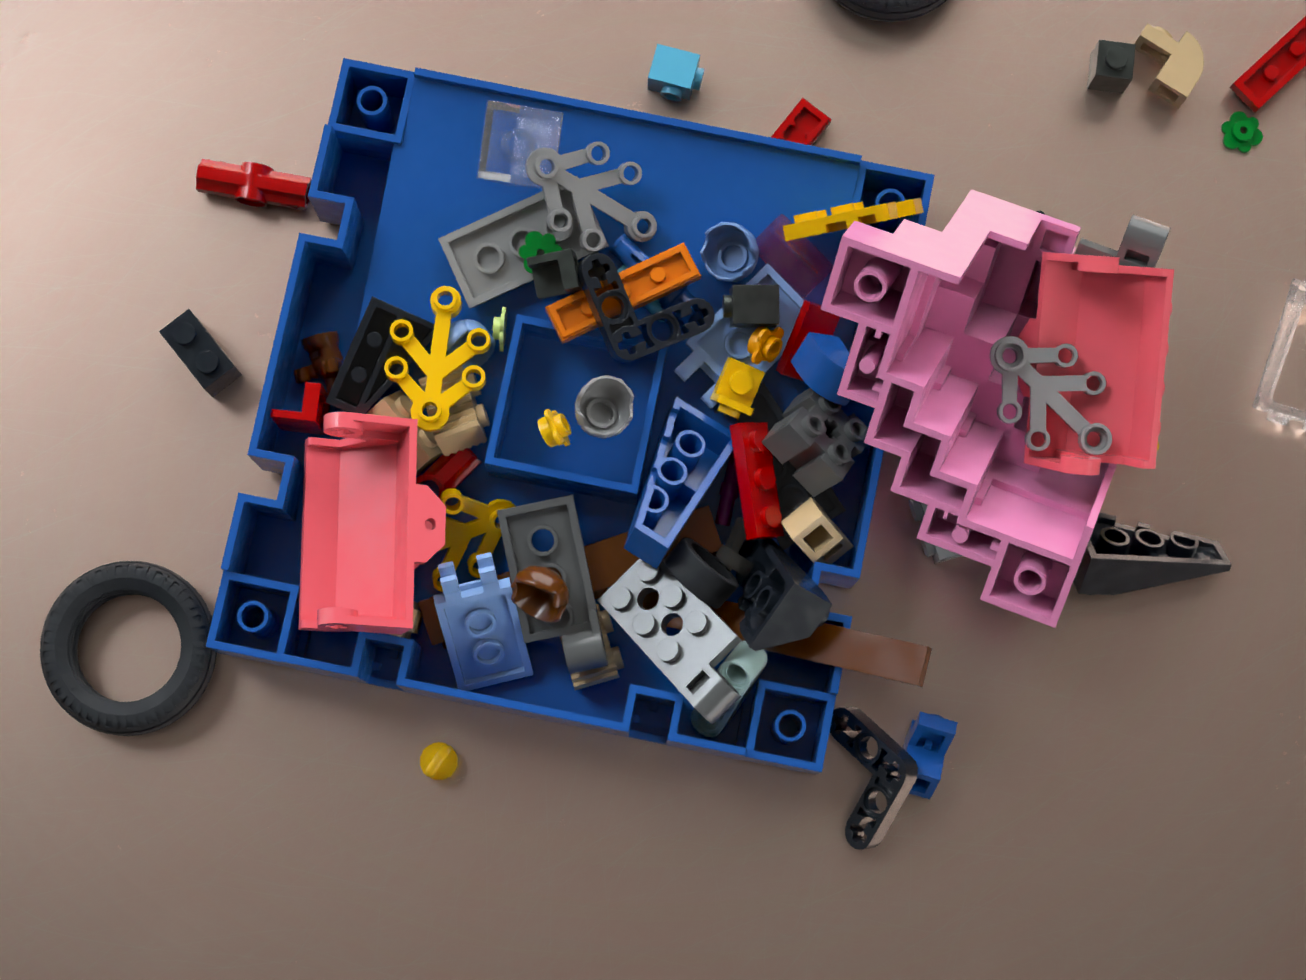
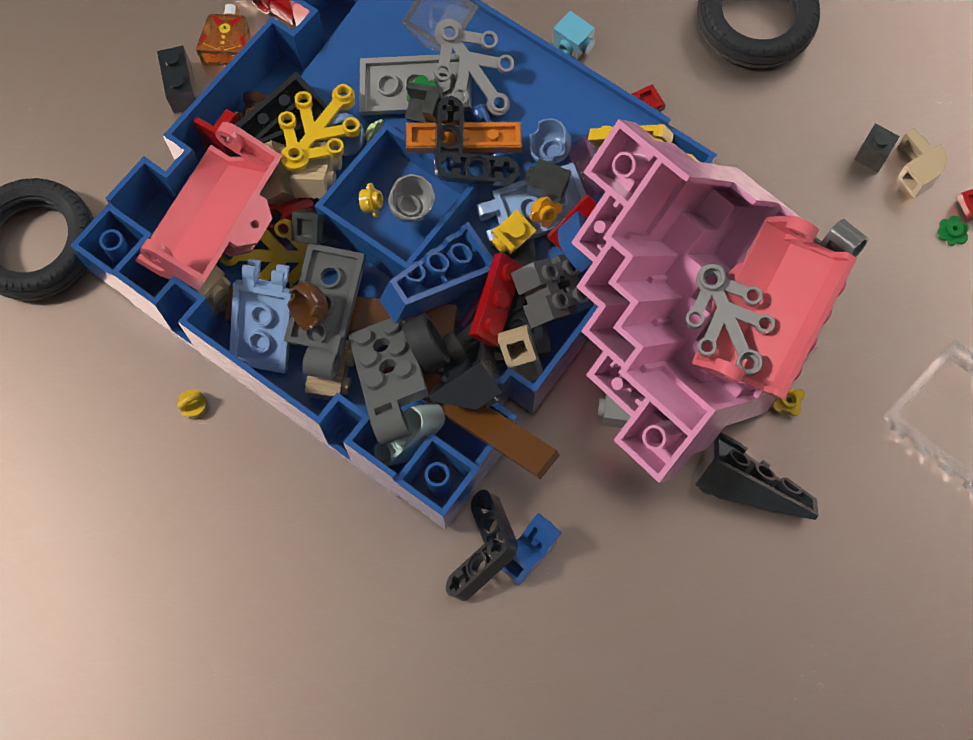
camera: 30 degrees right, 10 degrees down
none -> clear orange torso [196,4,251,66]
none -> pearl dark grey panel [291,208,333,244]

